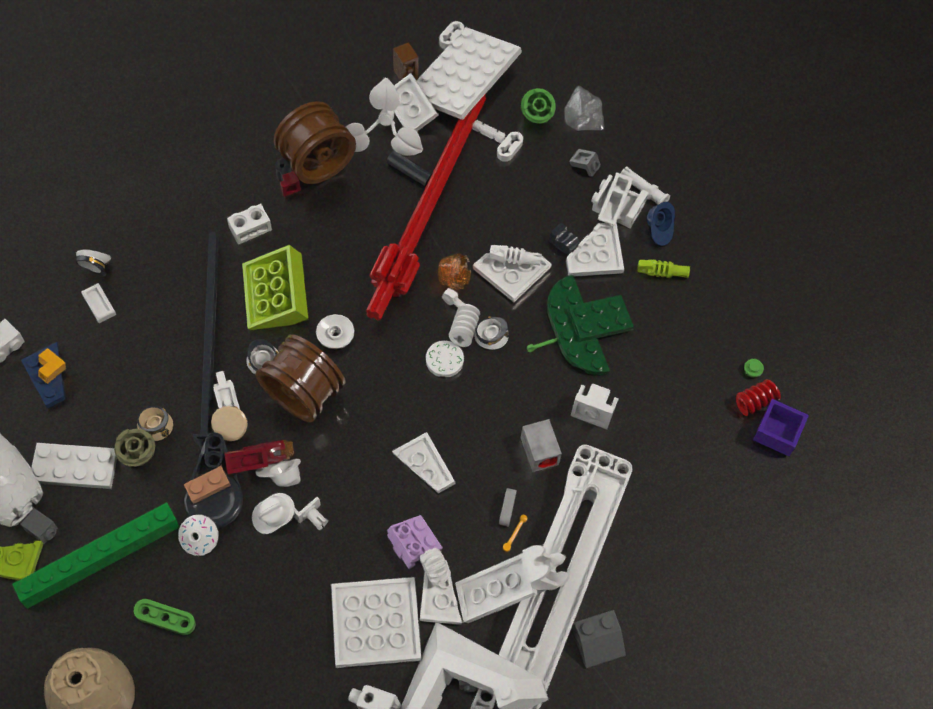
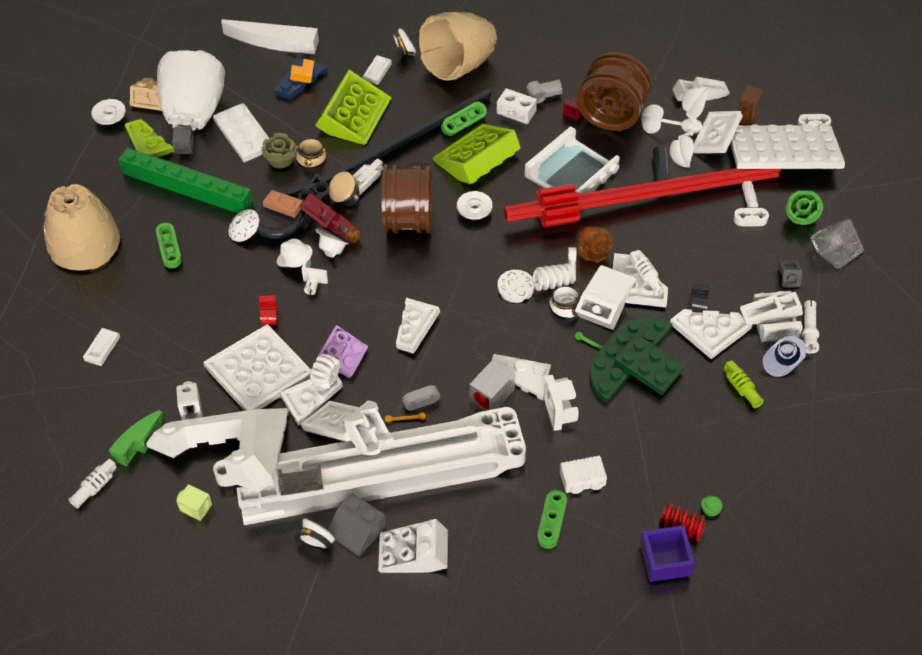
camera: 60 degrees right, 10 degrees down
none -> red leg [259,295,278,326]
none -> clear smoke hinge [278,463,324,496]
none -> piece [294,518,335,549]
none -> lime slope [315,70,392,145]
none -> white slope [378,519,448,573]
none -> tan piece [419,12,497,80]
none -> bright green plate [441,102,487,136]
none -> white wing [492,354,551,400]
none -> panel [525,126,619,194]
none -> light grey piece [526,80,562,104]
none -> bright green plate [537,490,567,549]
none -> white brick [560,455,607,494]
none -> white slope [575,265,636,330]
none -> white slope [673,77,729,101]

